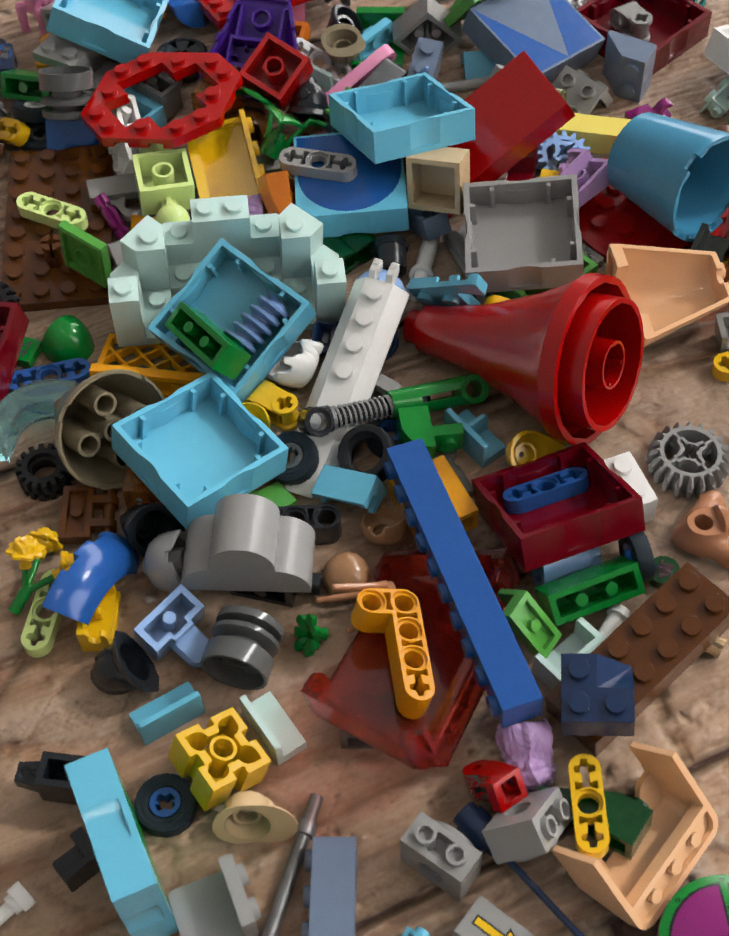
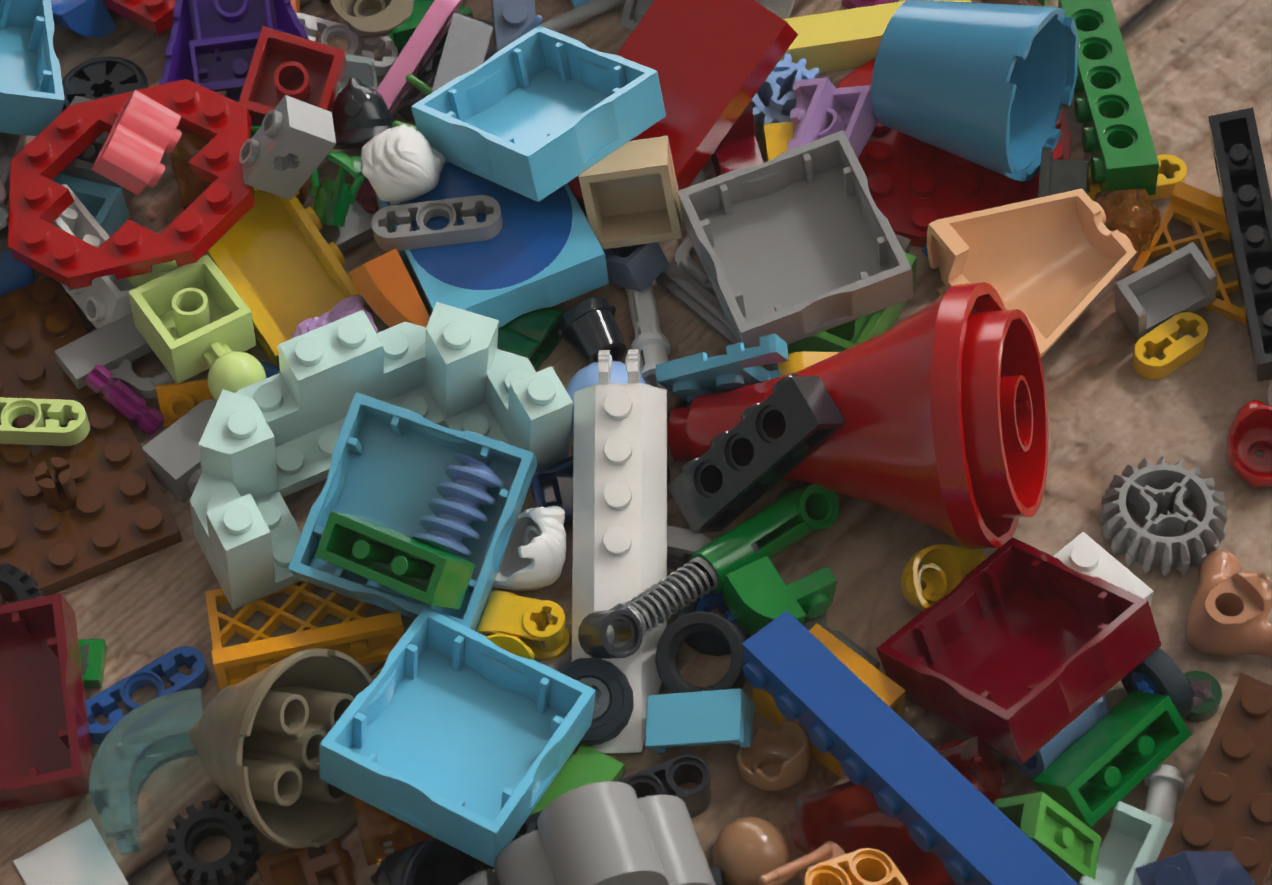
camera: 20 degrees left, 0 degrees up
green helmet [42,315,95,363] -> none
bright green tile [57,220,112,289] -> none
medium azure panel [444,408,506,469] -> none
blue beam [503,467,590,515] -> none
none -> coral brick [92,90,182,195]
none -> light grey brick [239,95,336,200]
none -> white hair [361,124,445,205]
none -> black brick [667,374,846,533]

